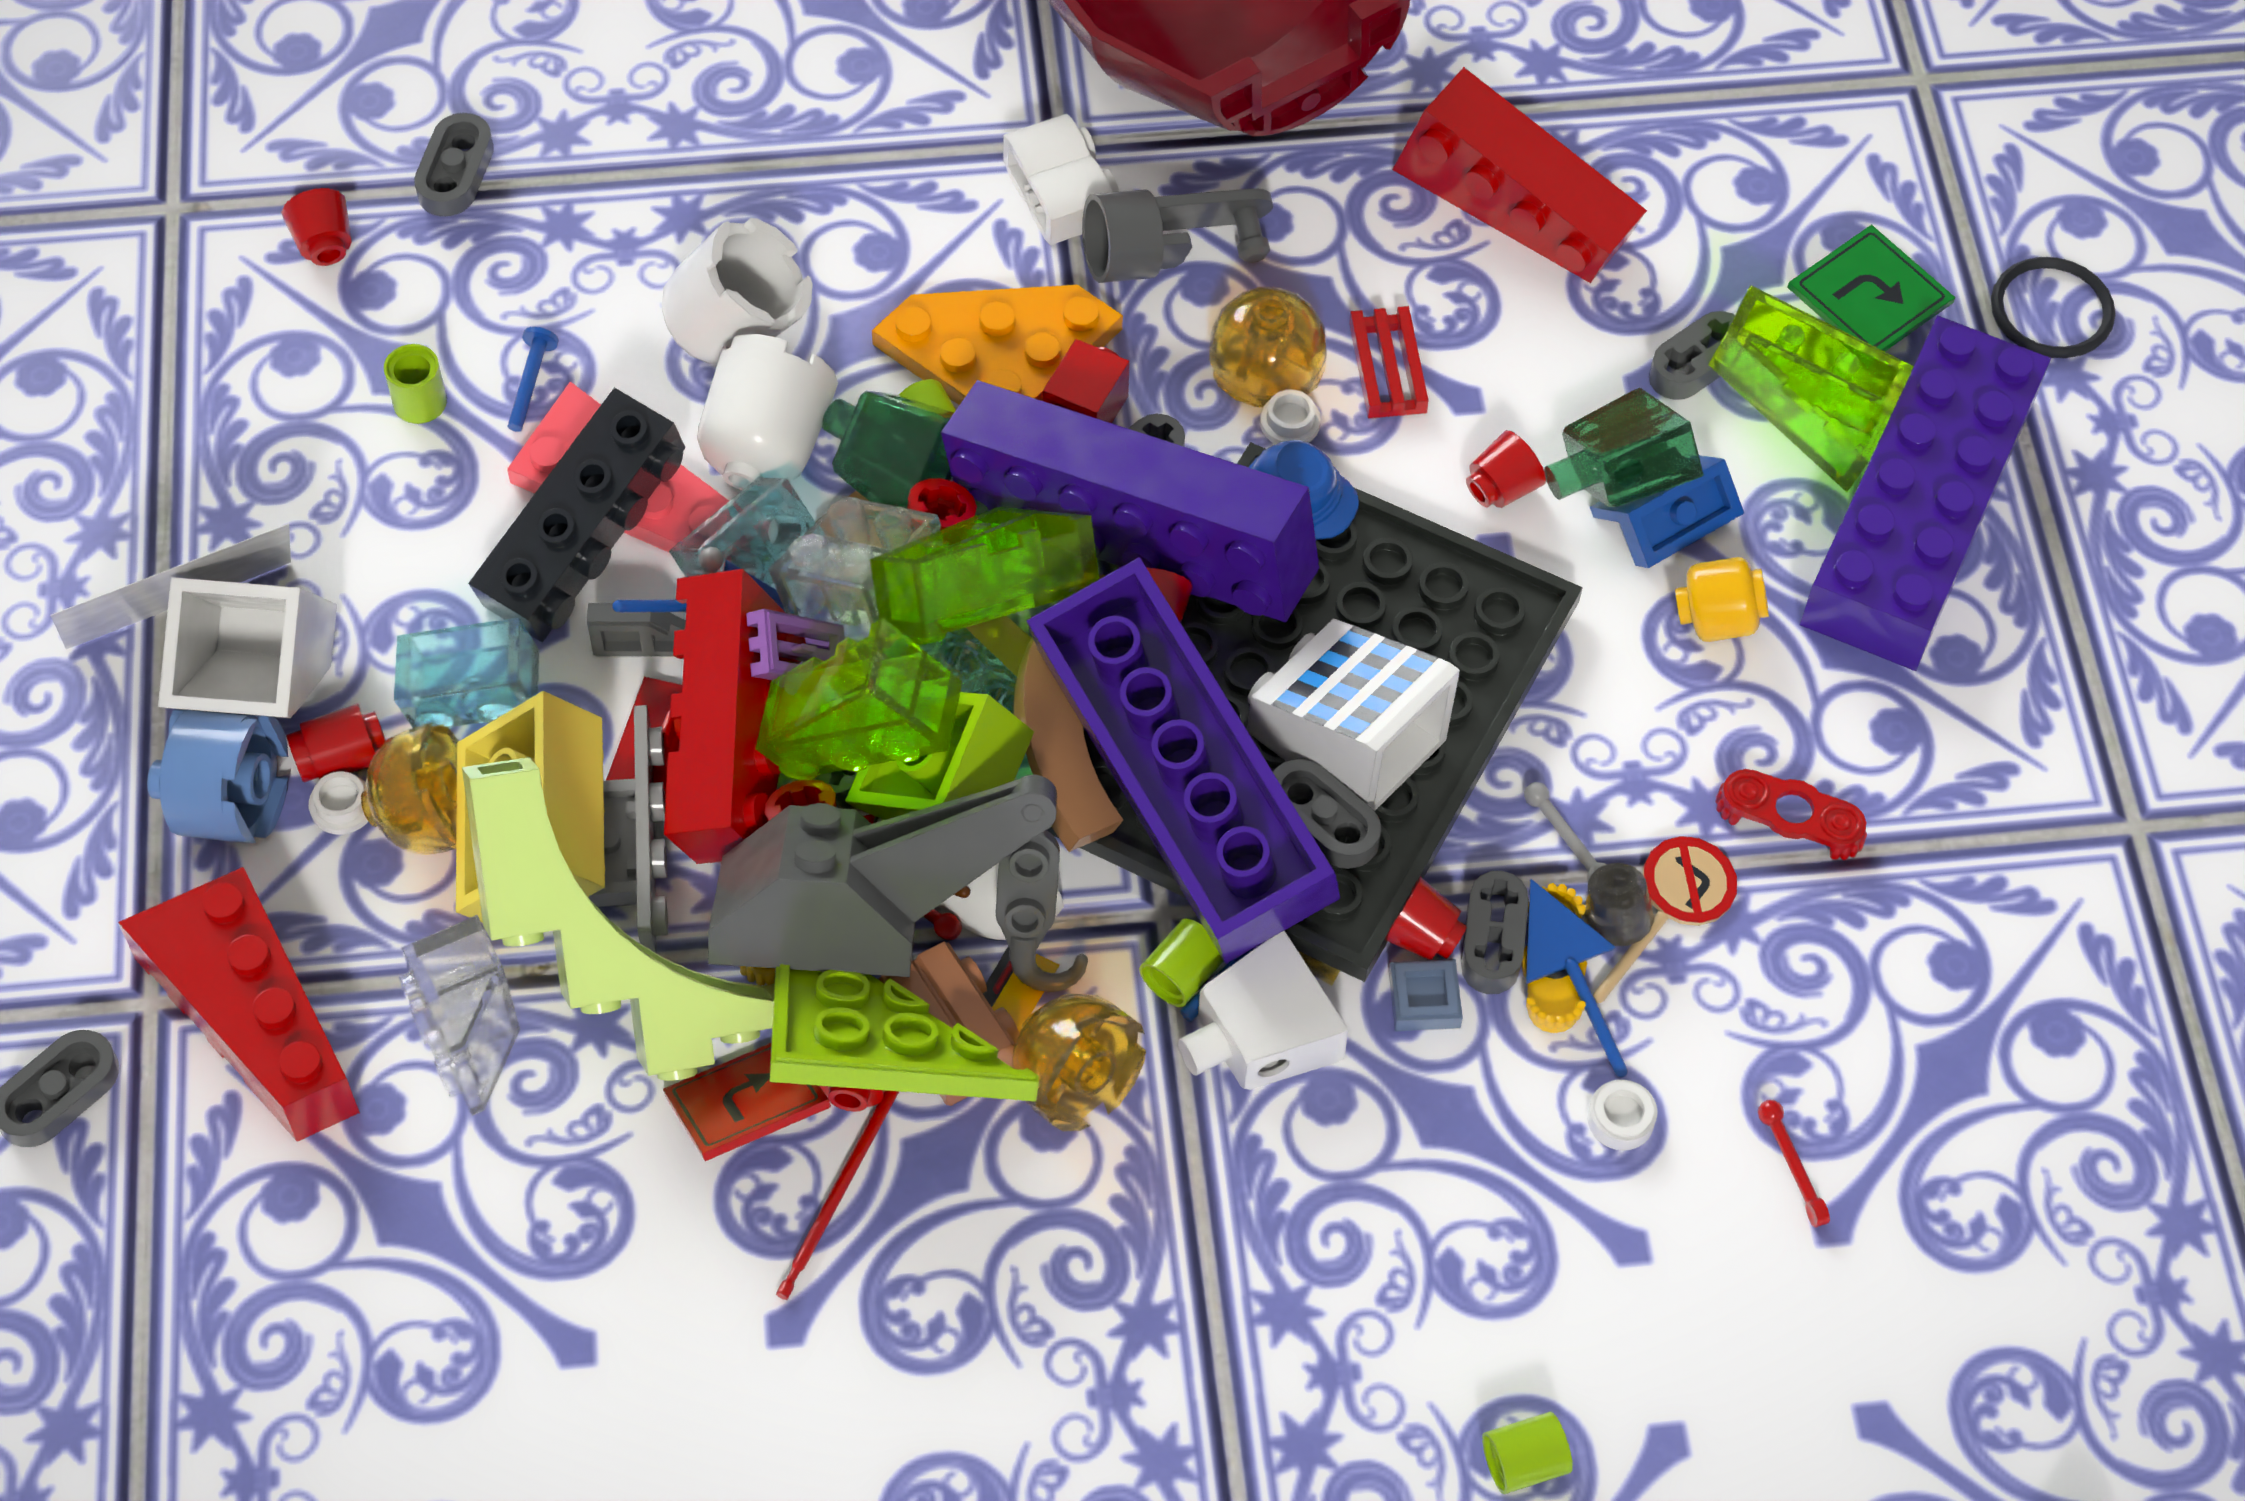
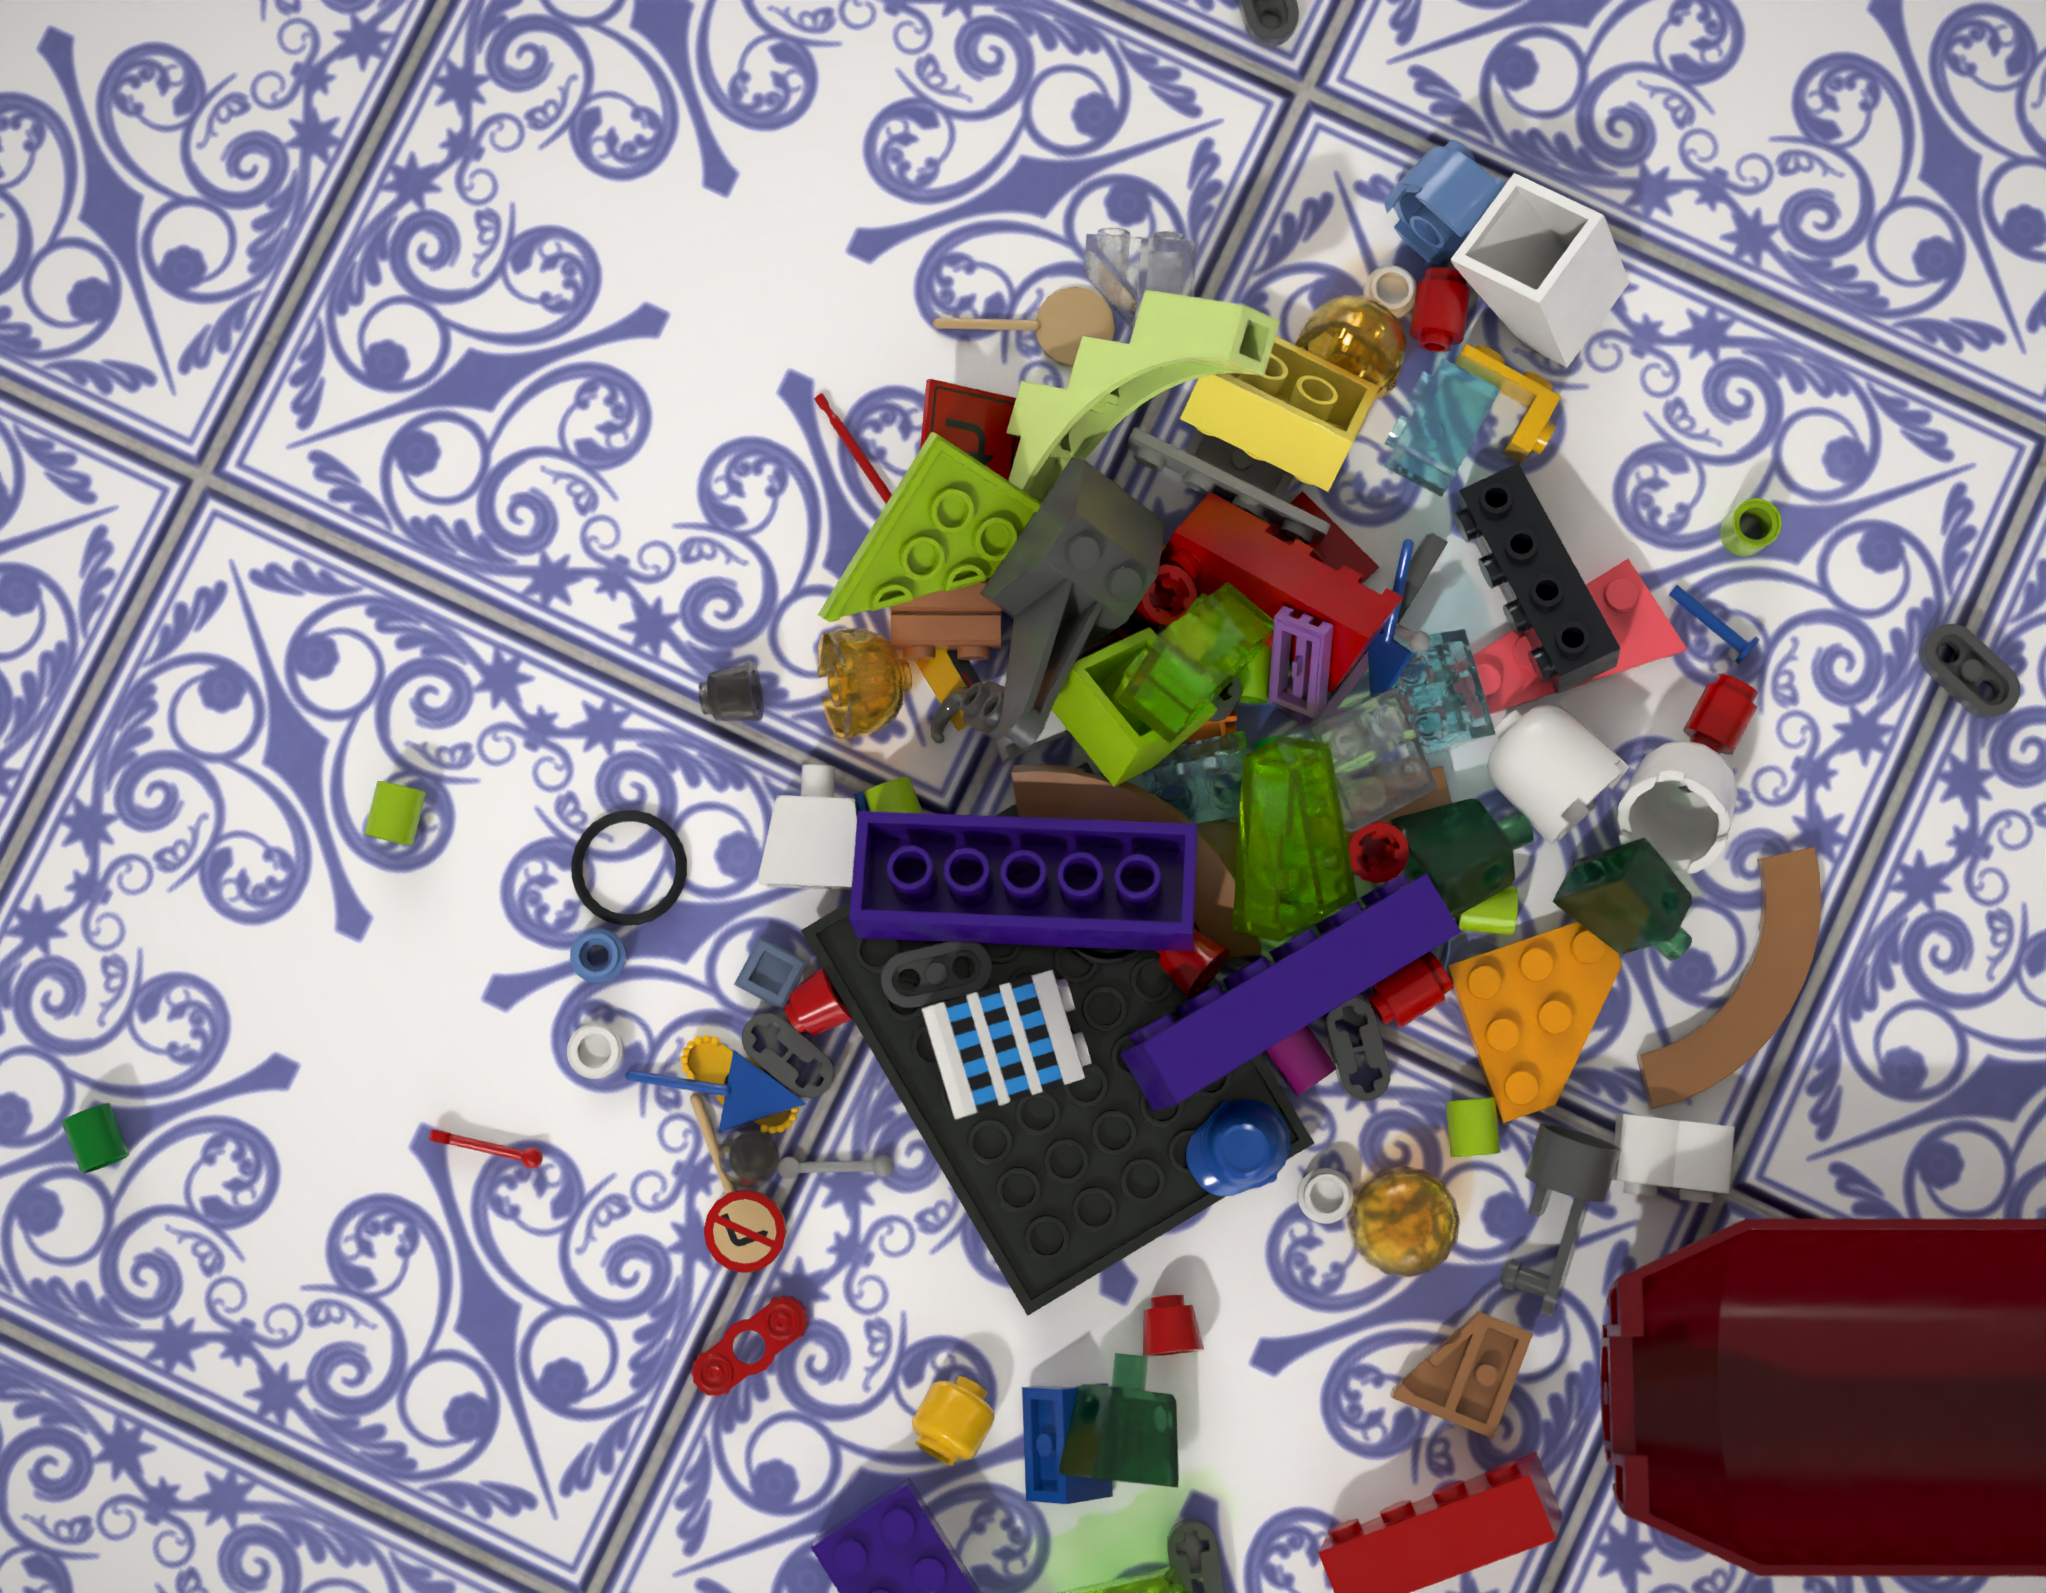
camera: 120 degrees right, 25 degrees up
white sticker [50,523,291,650] -> none
red wedge [118,867,360,1142] -> none
red hat [281,188,352,266] -> none
red brick [1043,339,1130,423] -> none
red tile [1349,306,1429,419] -> none
none -> medium blue plate [570,928,626,984]
none -> black tyre [571,810,687,926]
none -> clear smoke hat [699,661,764,721]
none -> tan piece [933,287,1115,367]
none -> medium nougat wing [1390,1311,1533,1439]
none -> lime beam [1445,1097,1501,1157]
none -> yellow bracket [1454,344,1562,464]
none -> clear green torso [1552,837,1692,961]
none -> medium nougat tile [1636,846,1821,1109]
none -> red brick [1683,674,1758,755]

